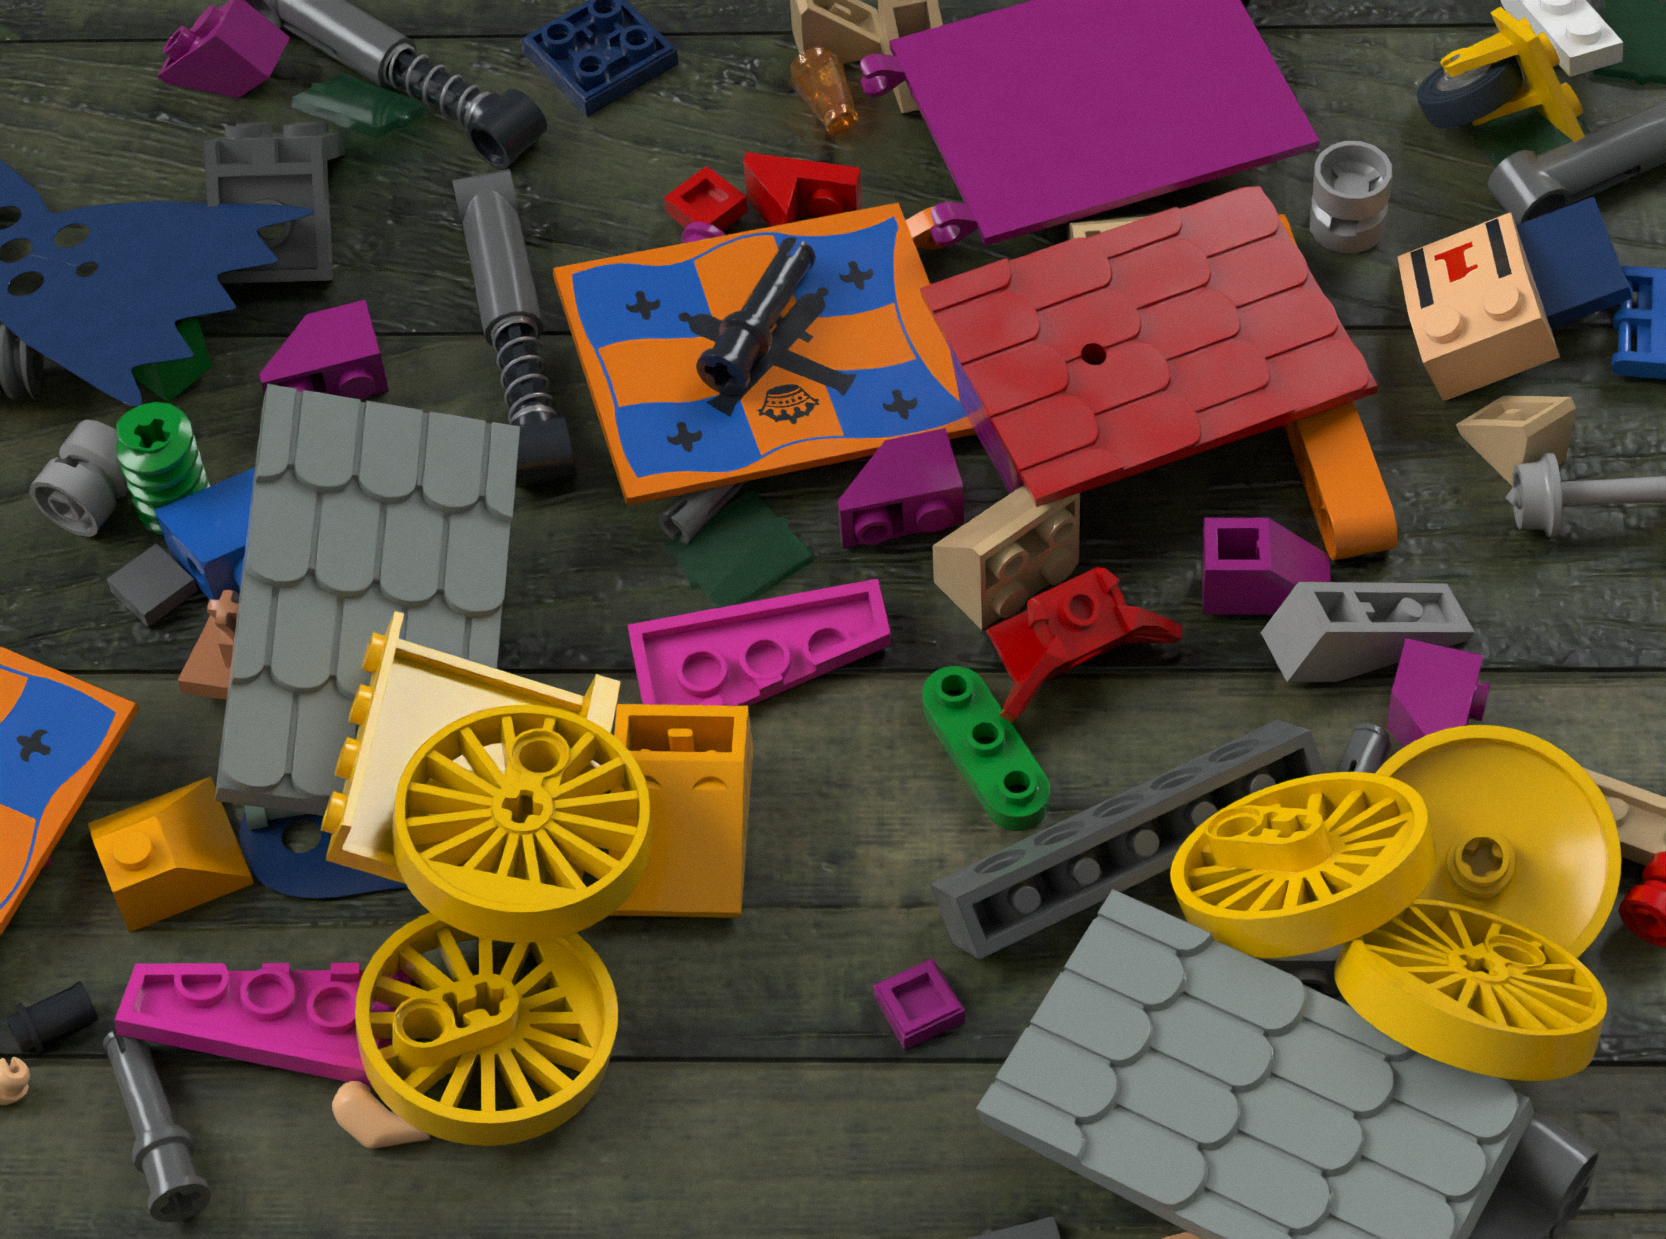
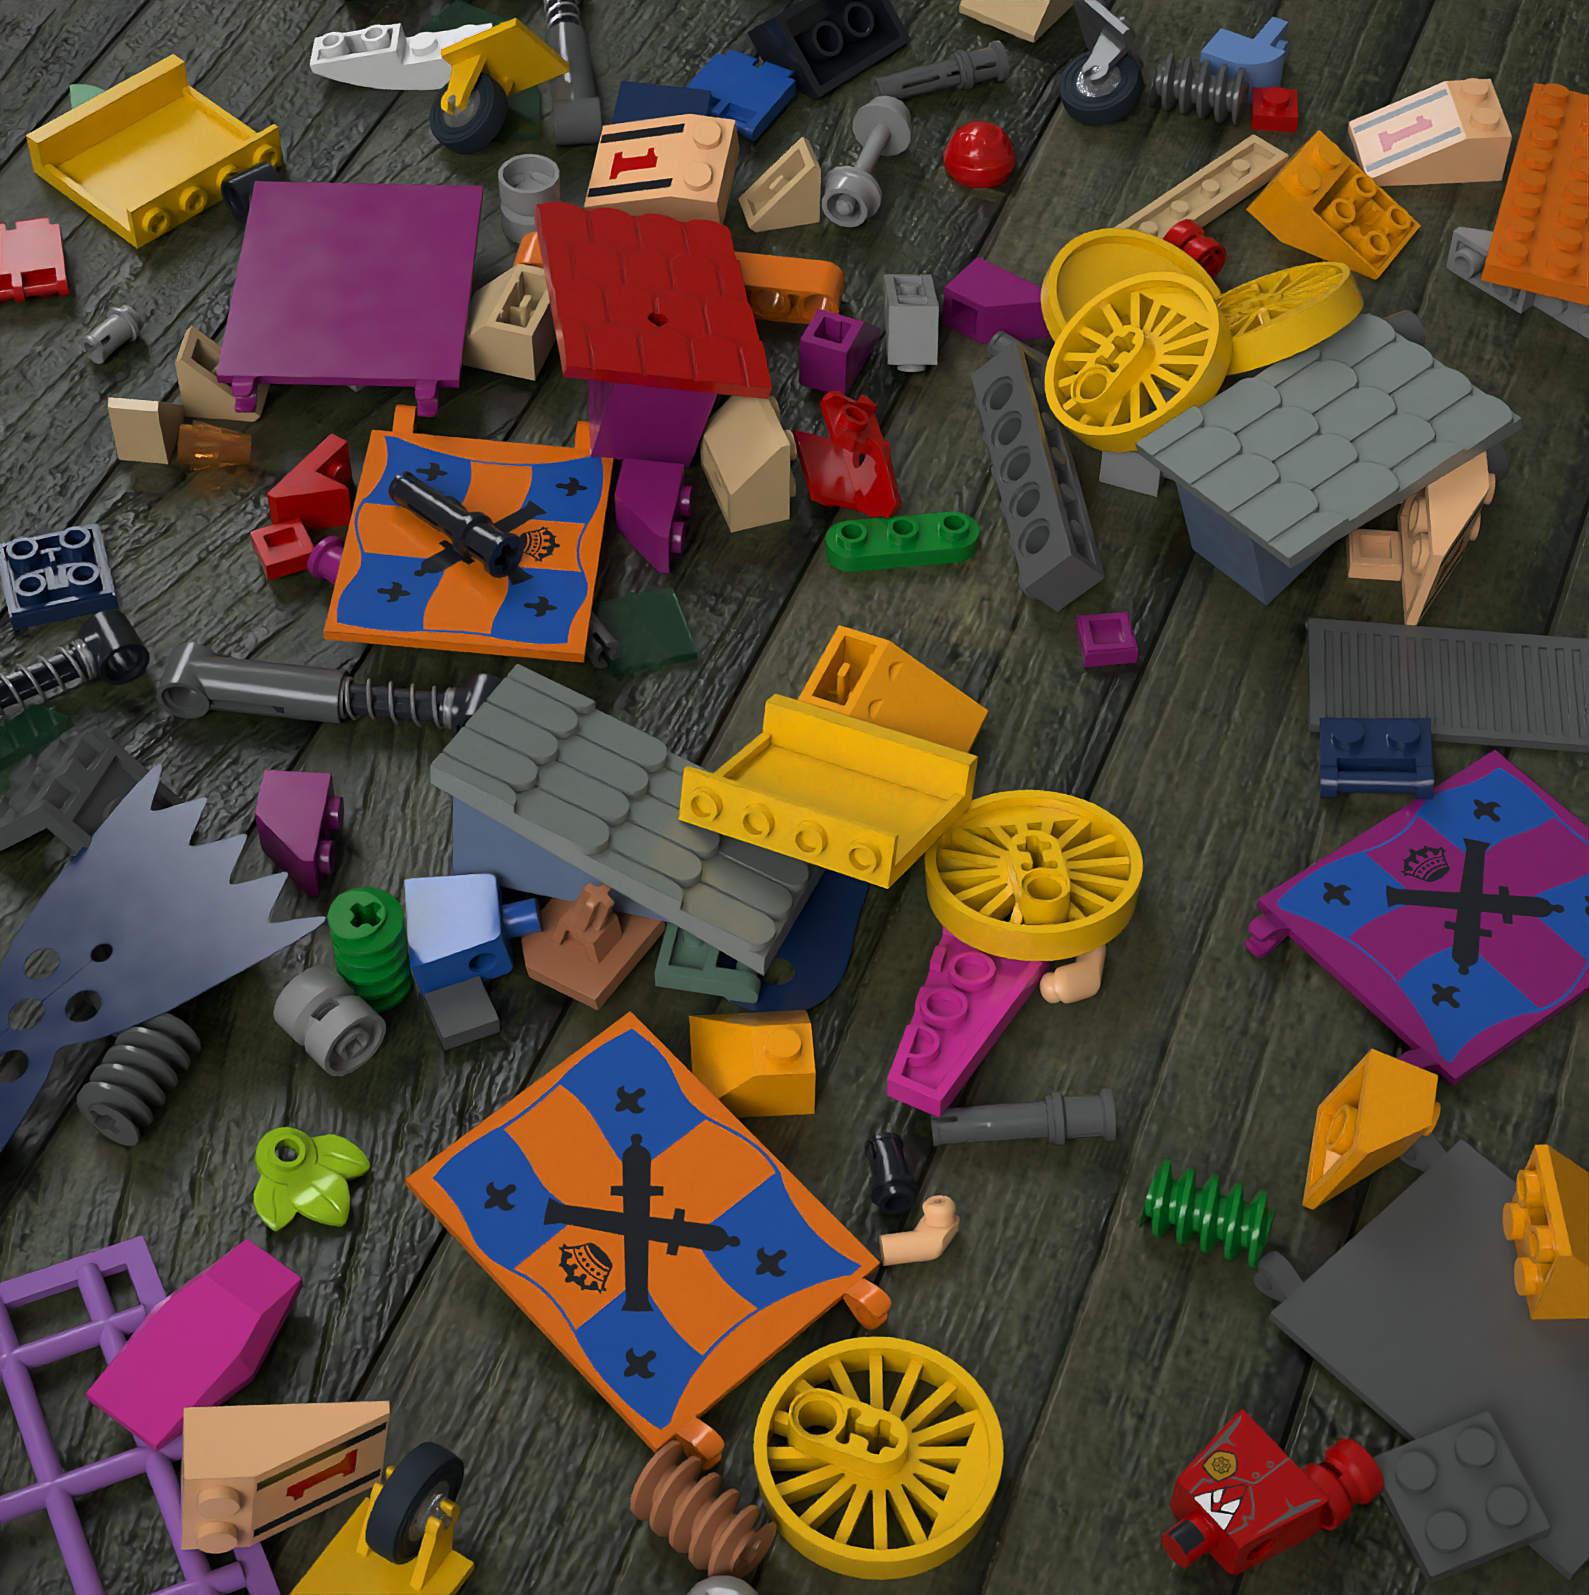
camera: 75 degrees left, 5 degrees down
yellow piece [392,705,653,943] -> none
dark pink wing [627,578,891,706] -> none

